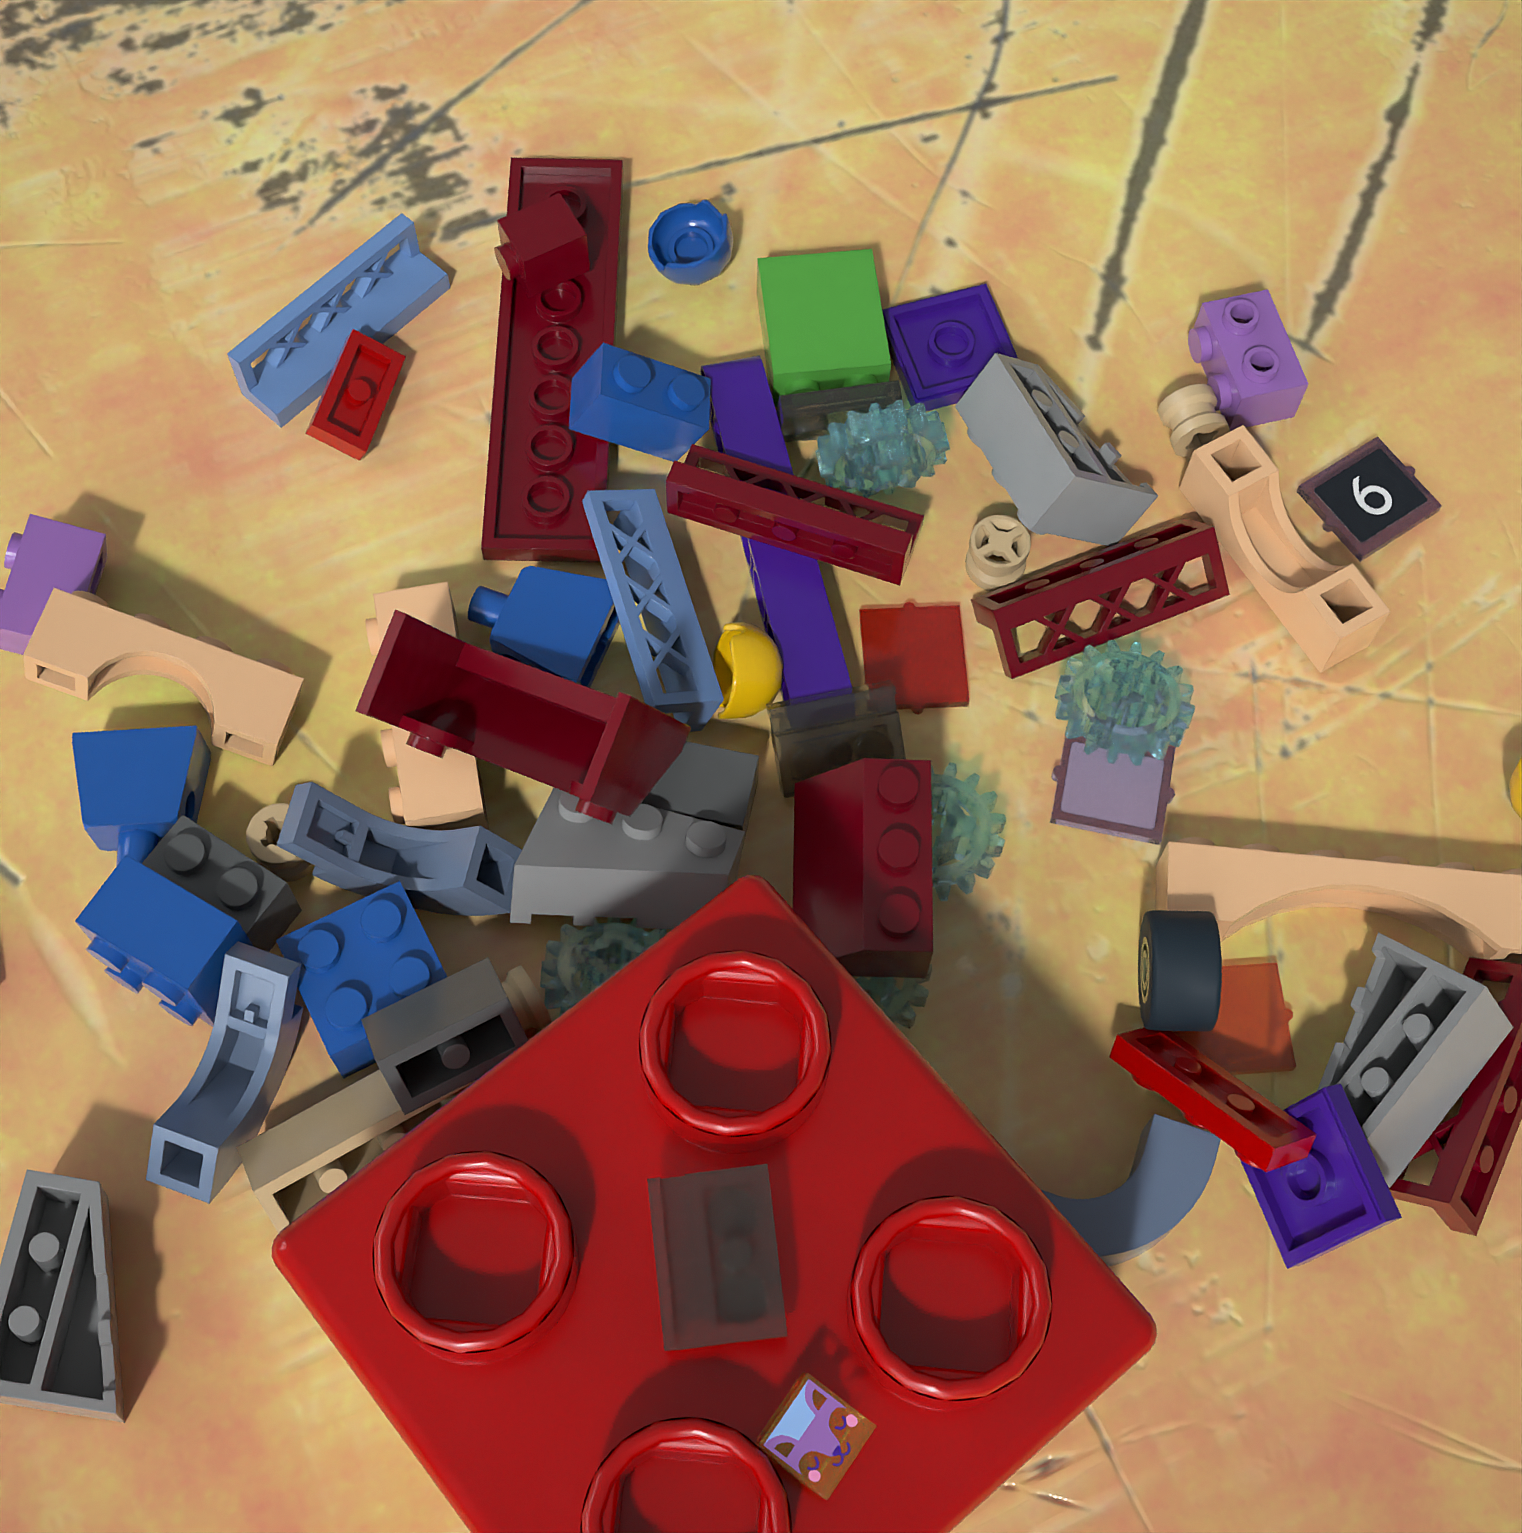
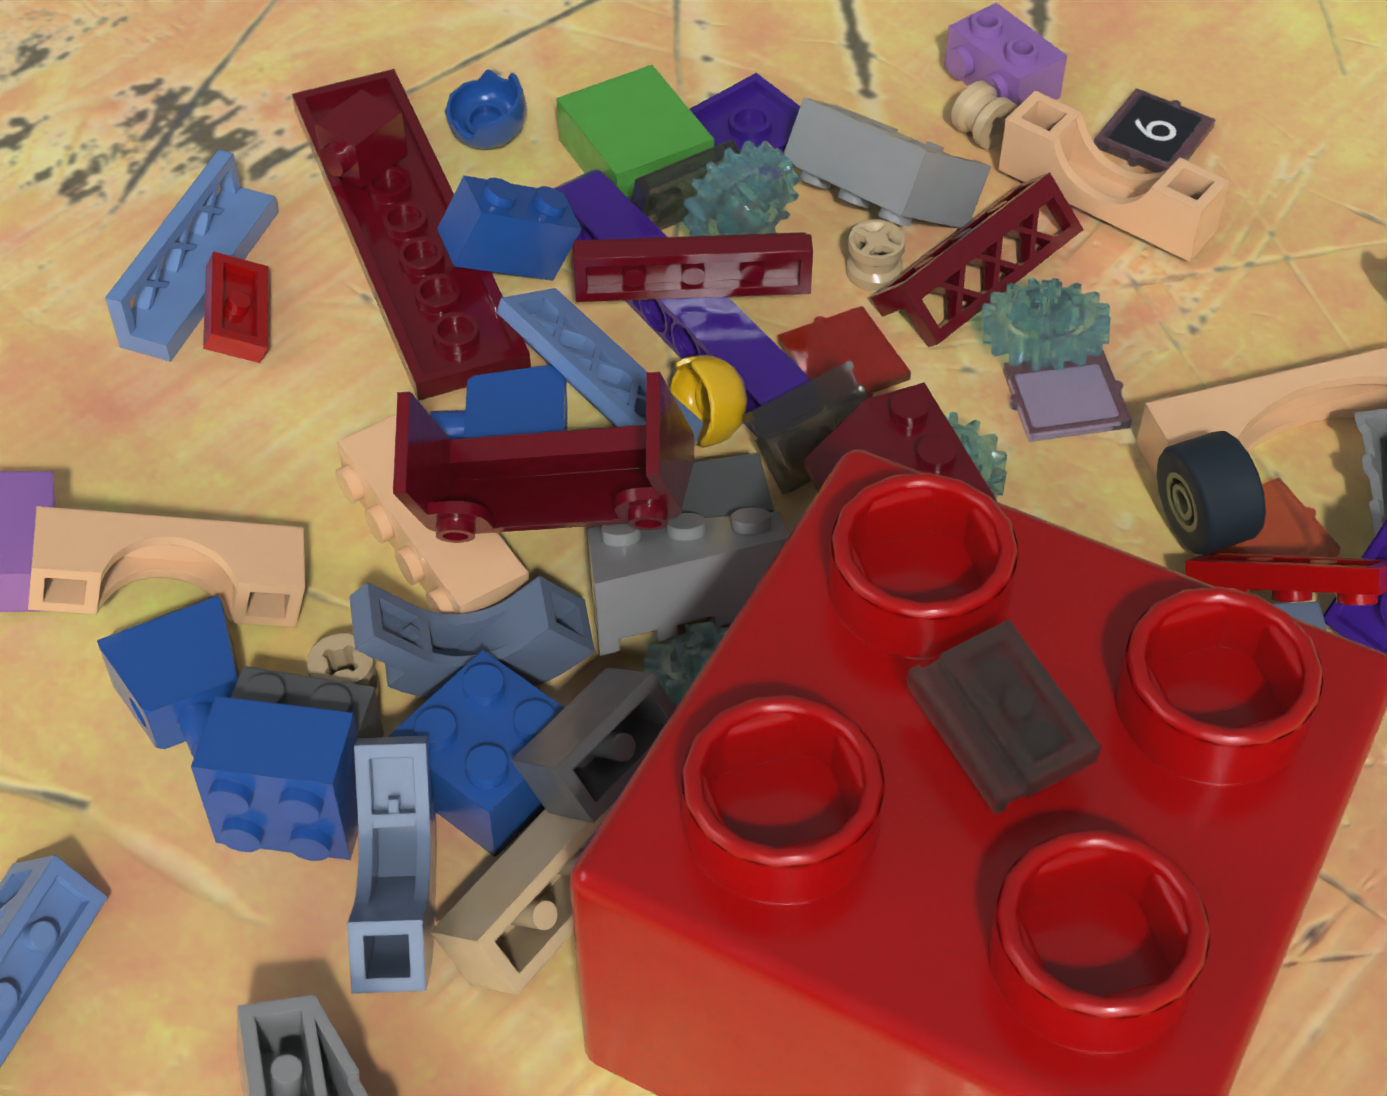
camera: 20 degrees left, 15 degrees down
tile [754,1372,876,1500] -> none

